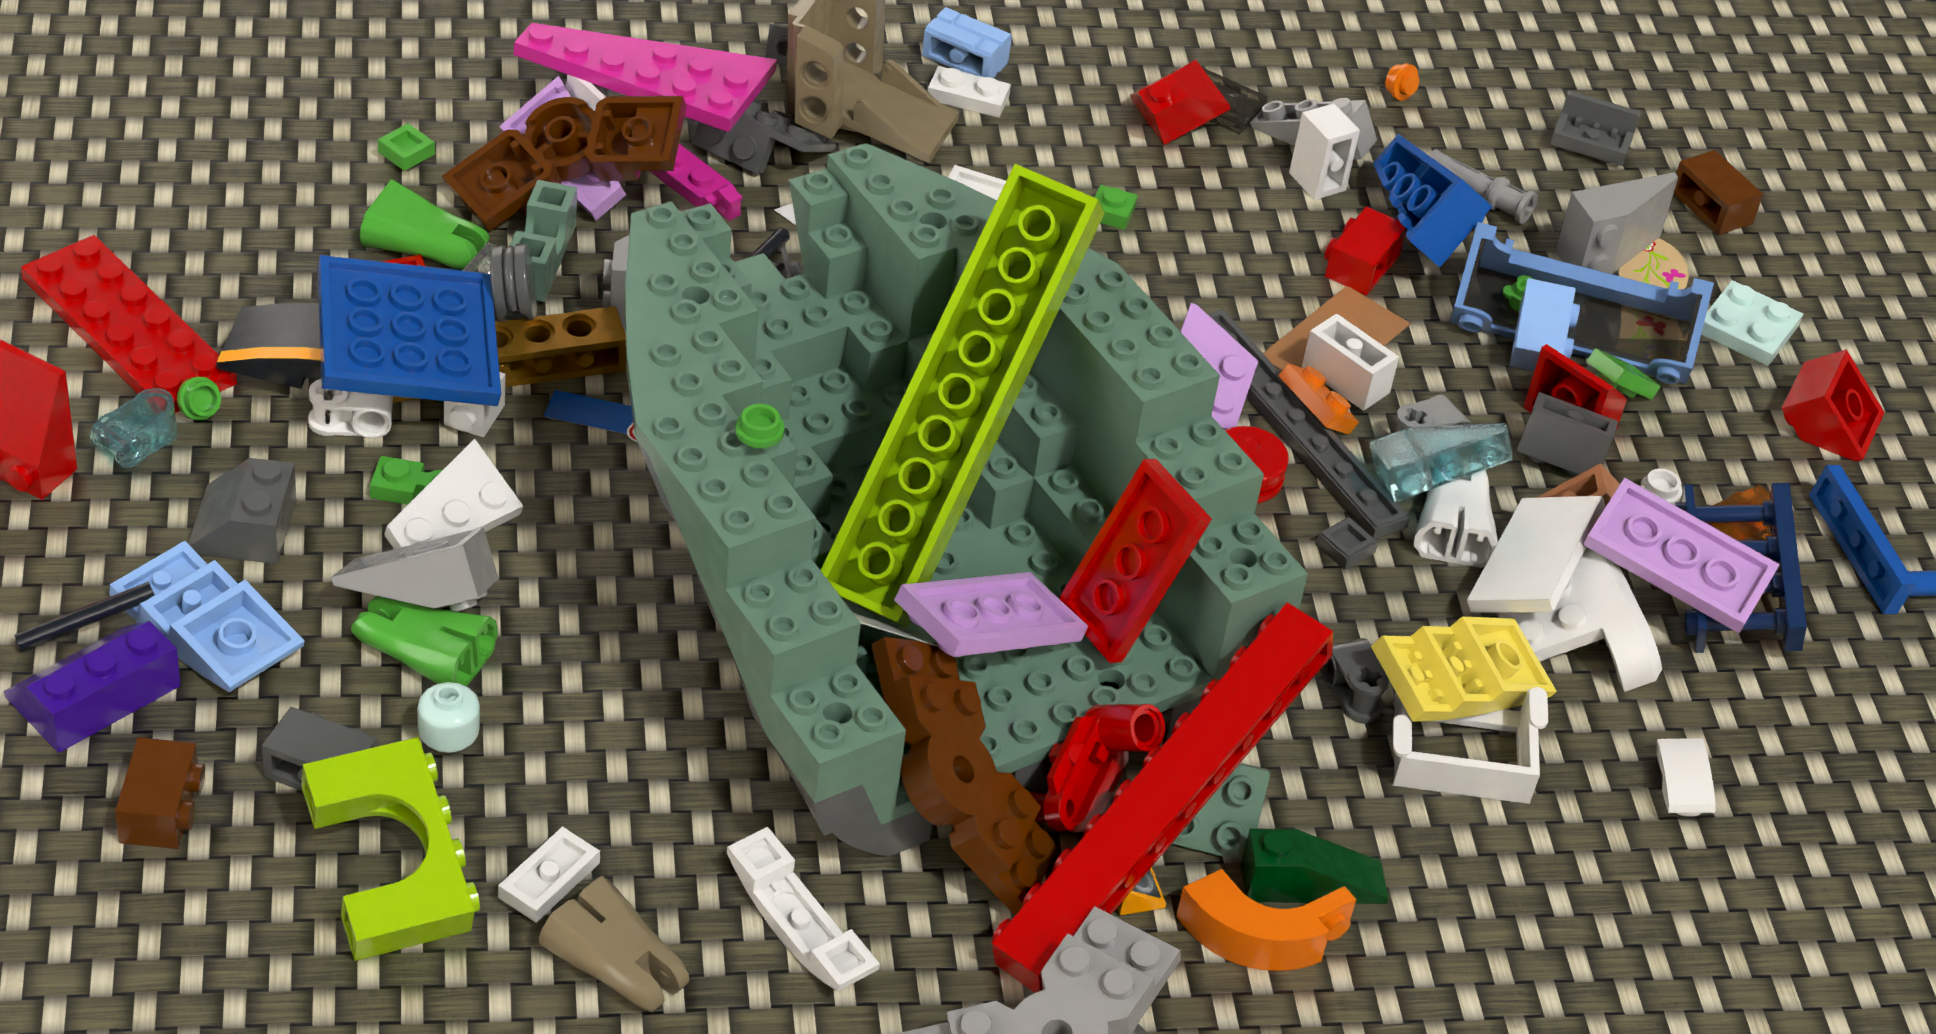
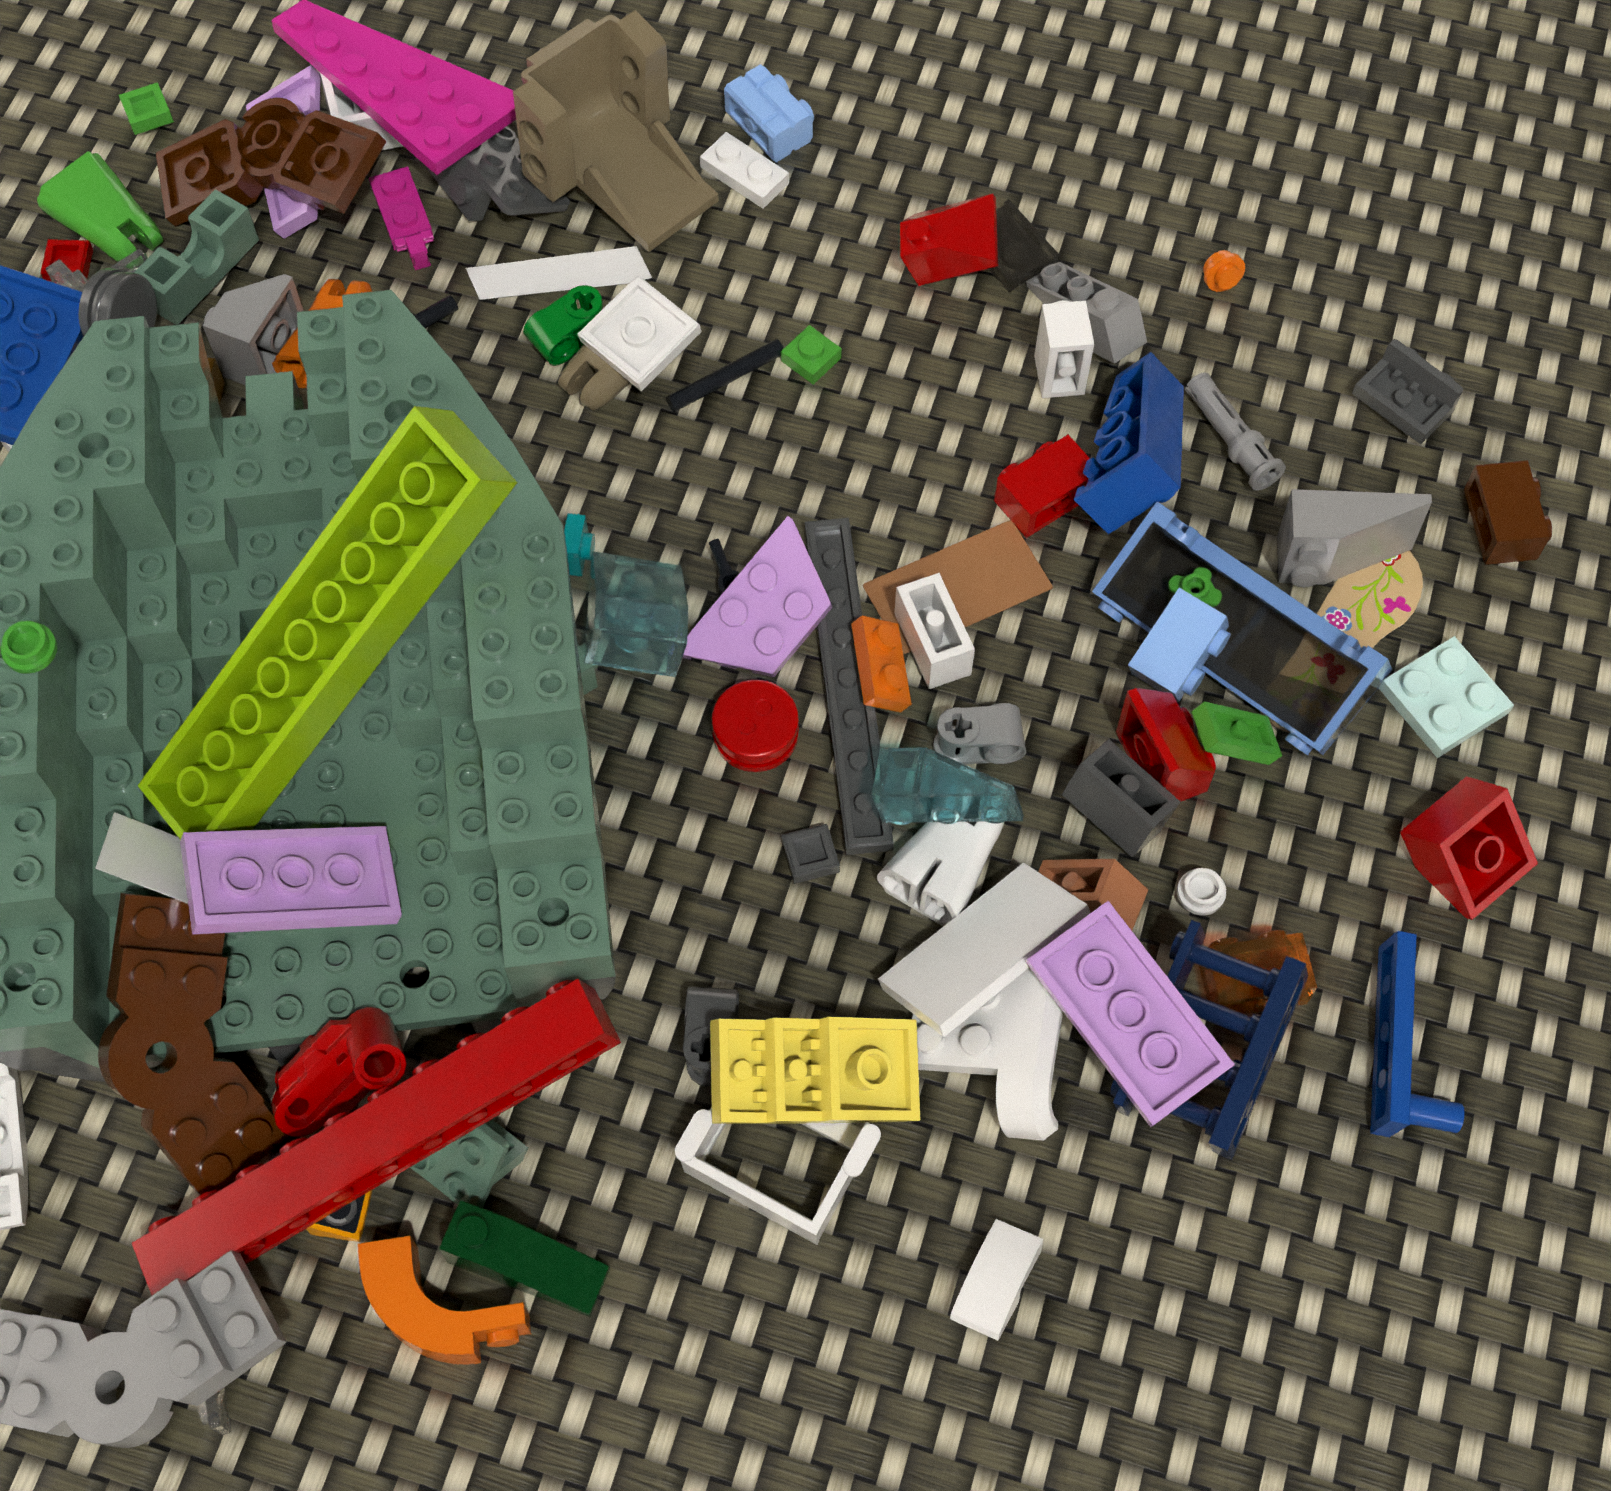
camera: 30 degrees right, 20 degrees up
red plate [1059,459,1212,663] -> none

